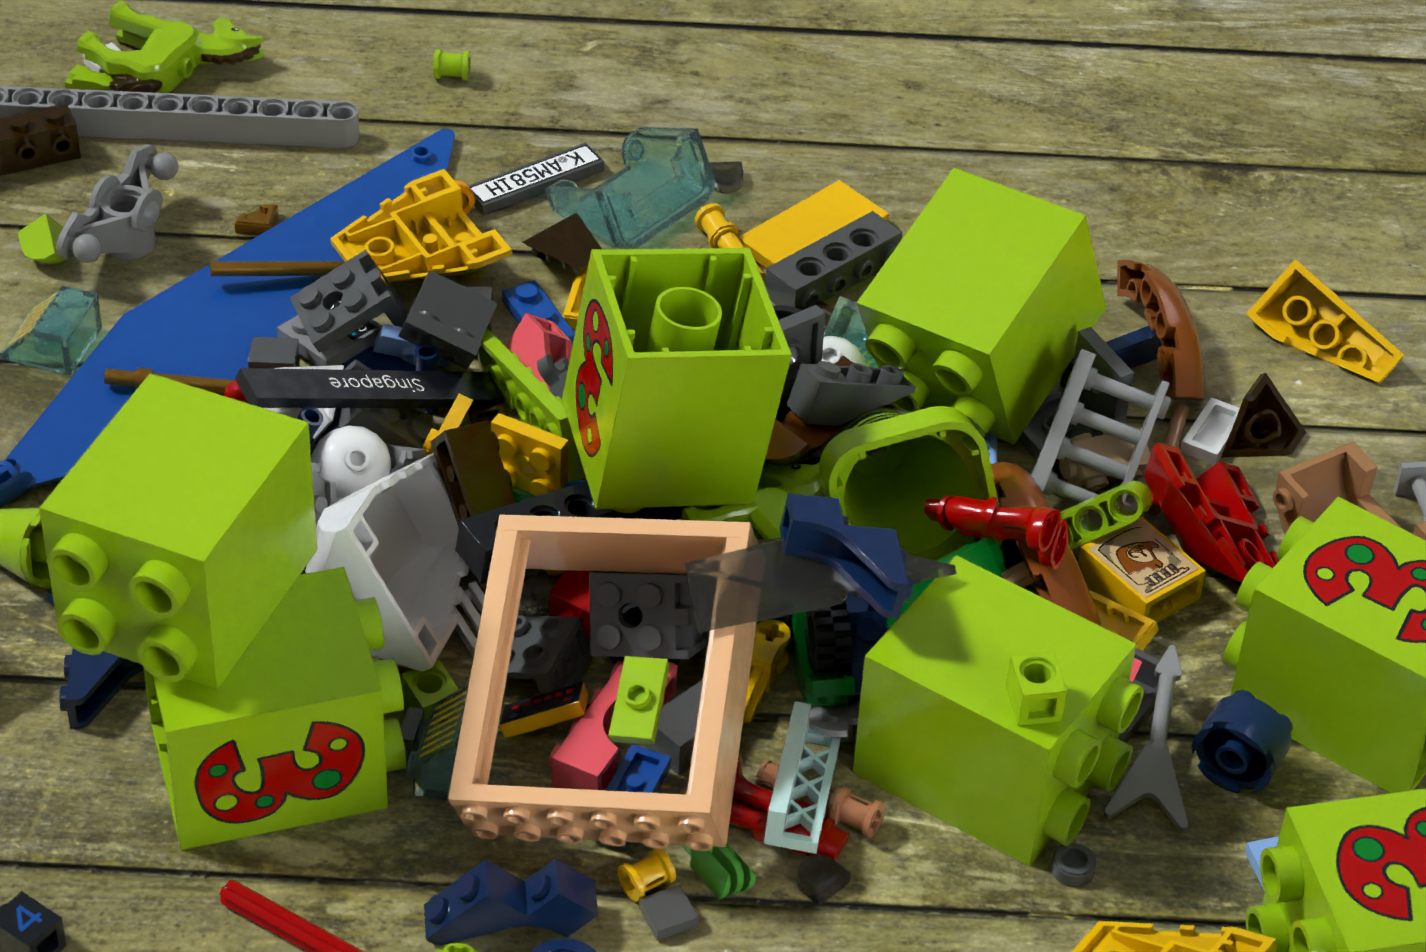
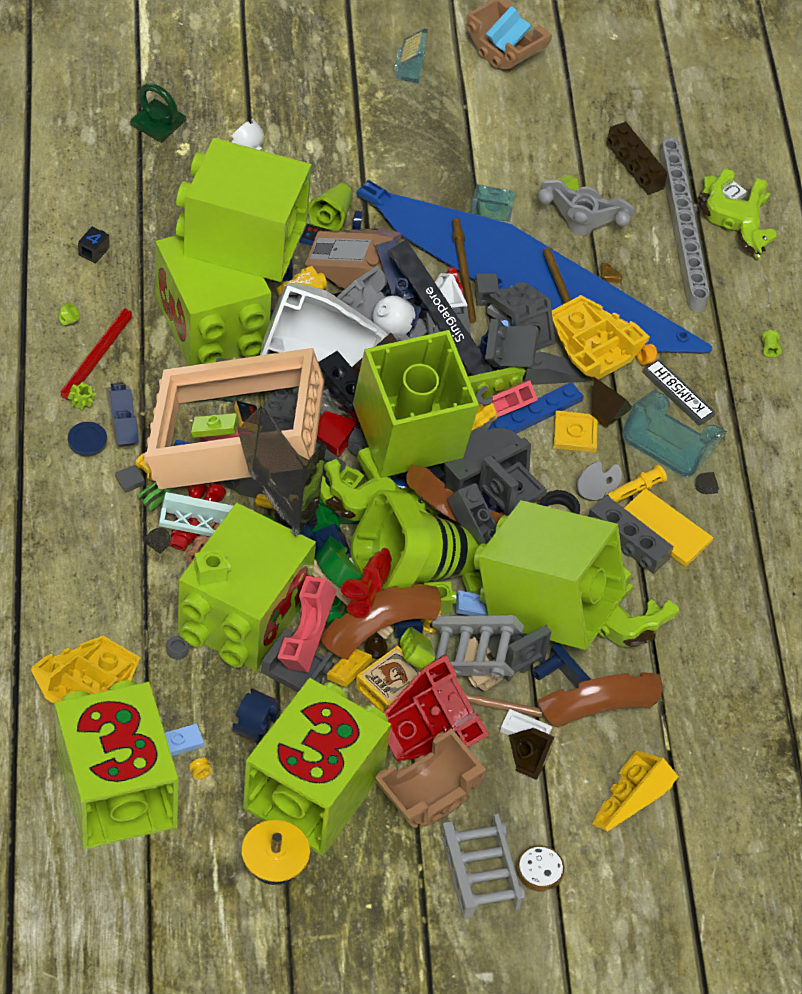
camera: 80 degrees right, 10 degrees up
dark blue arch [779,494,913,619] -> none
light grey piece [1104,645,1188,833] -> none

